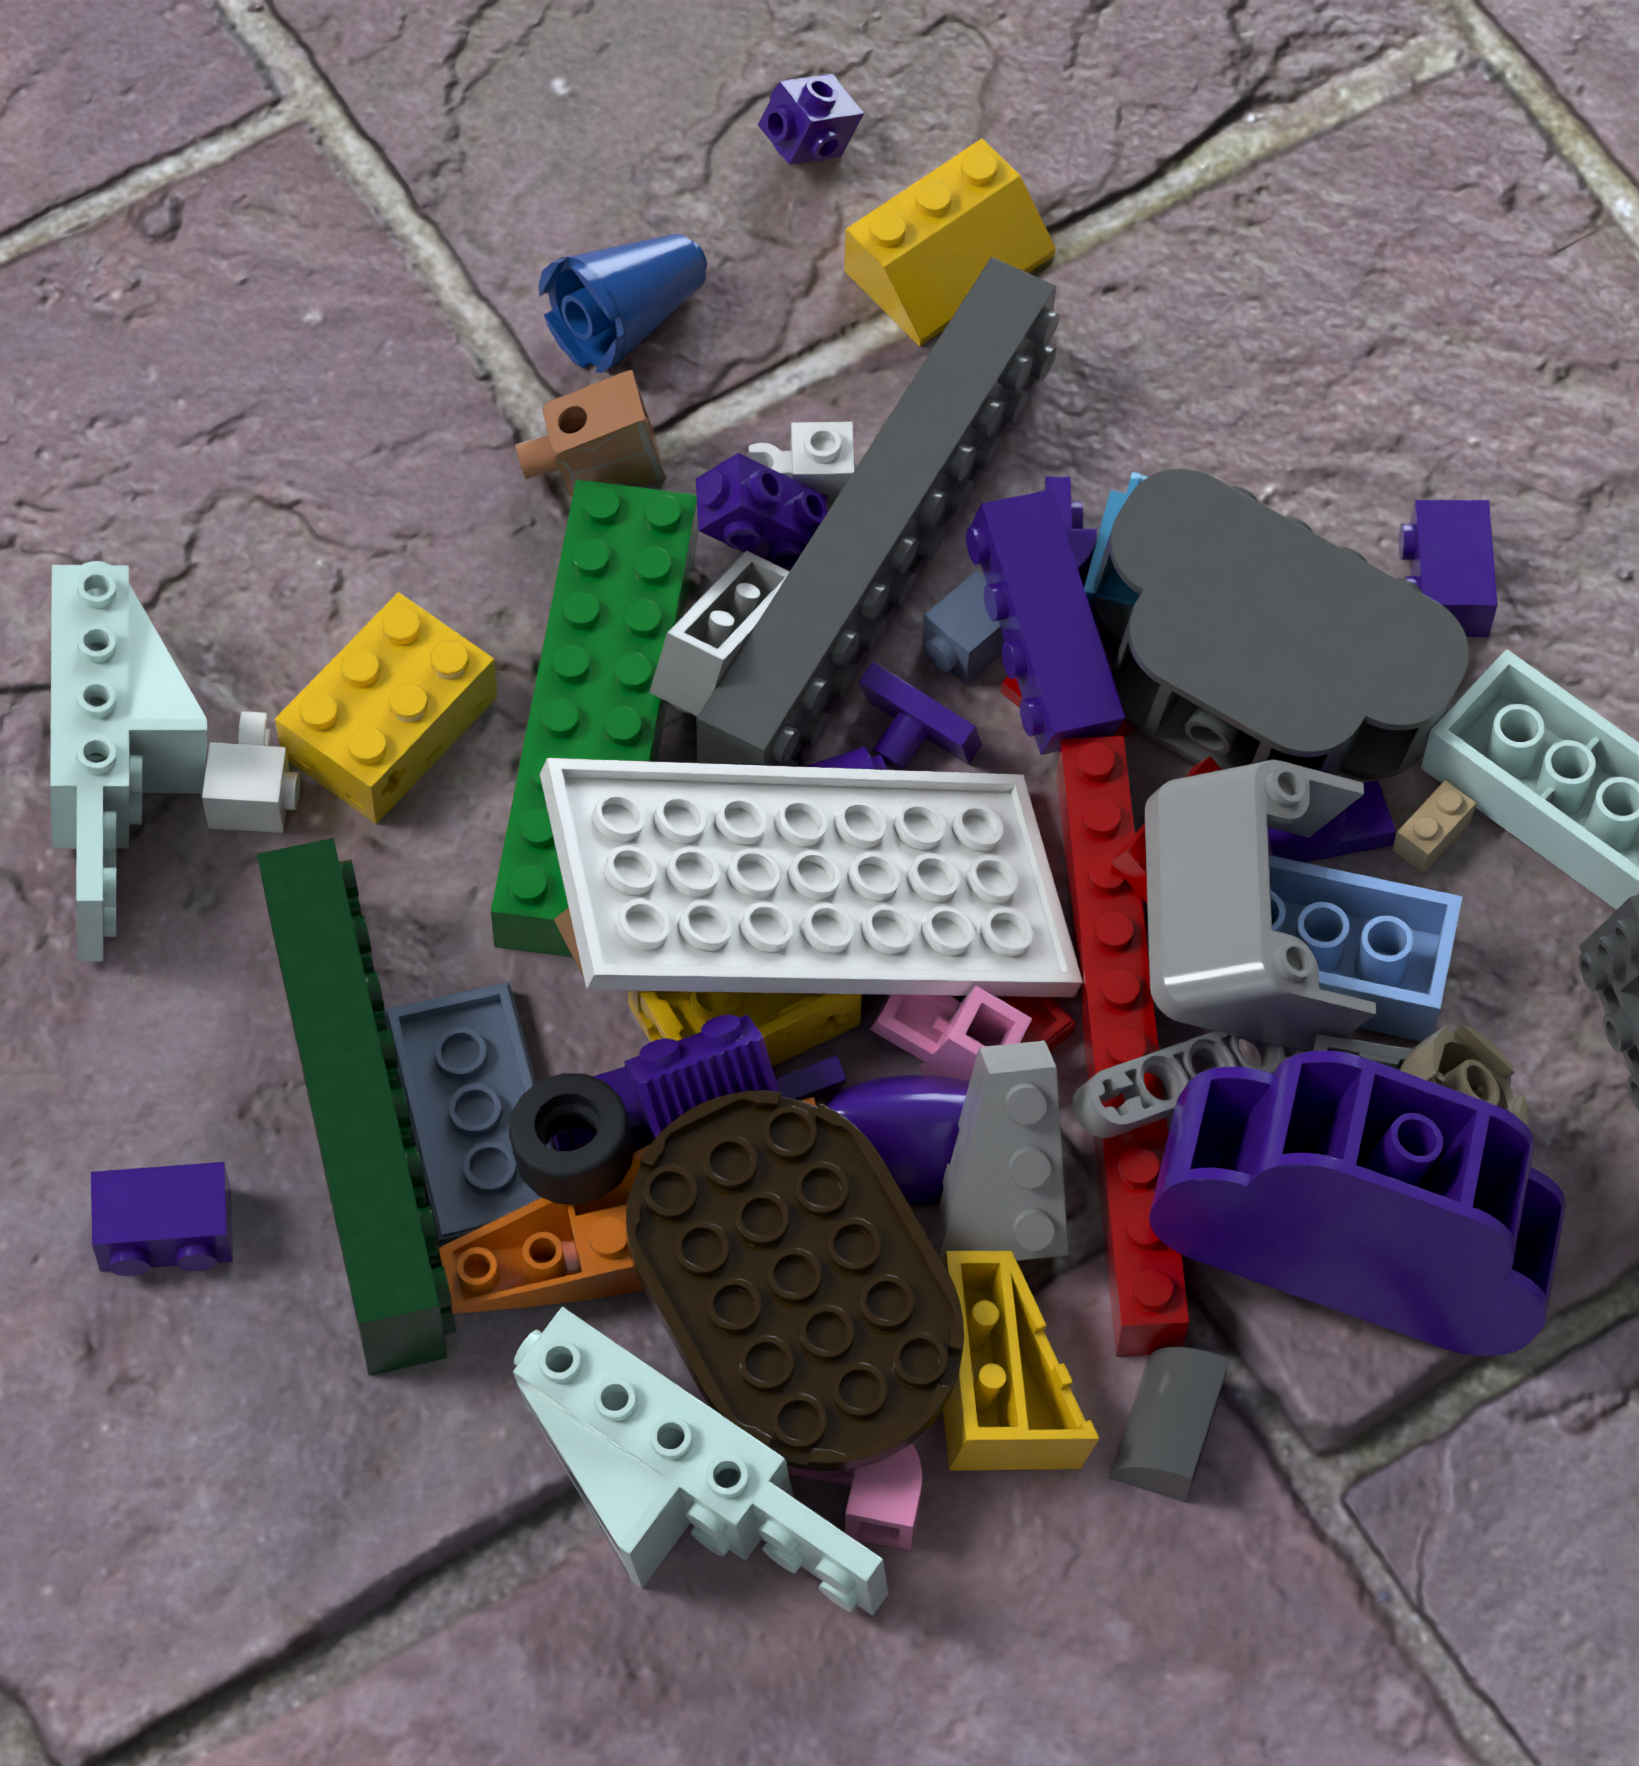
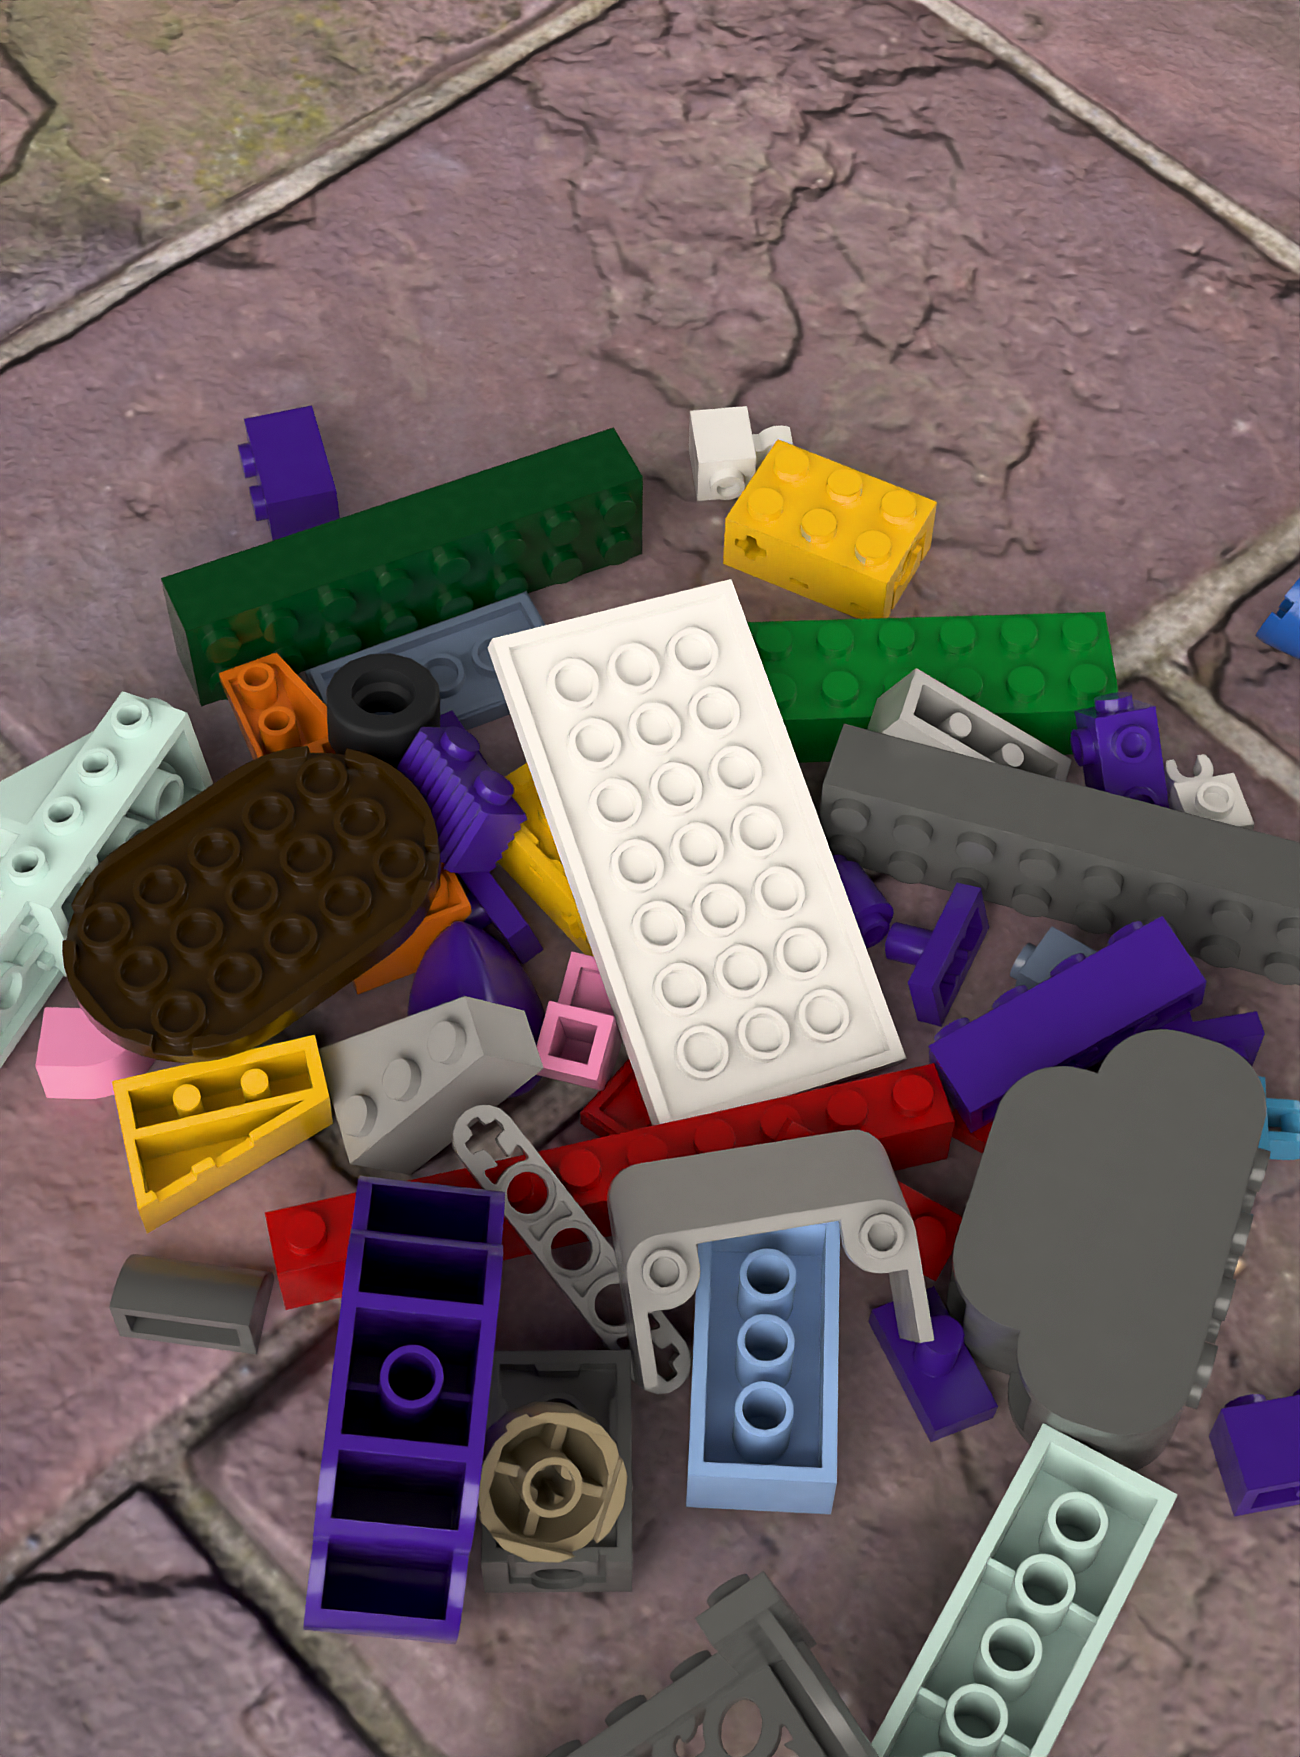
camera: 80 degrees right, 5 degrees down
light aqua wedge [50,561,207,961] -> none
nougat torso [515,370,667,496] -> none
tan piece [1392,780,1476,874] -> none

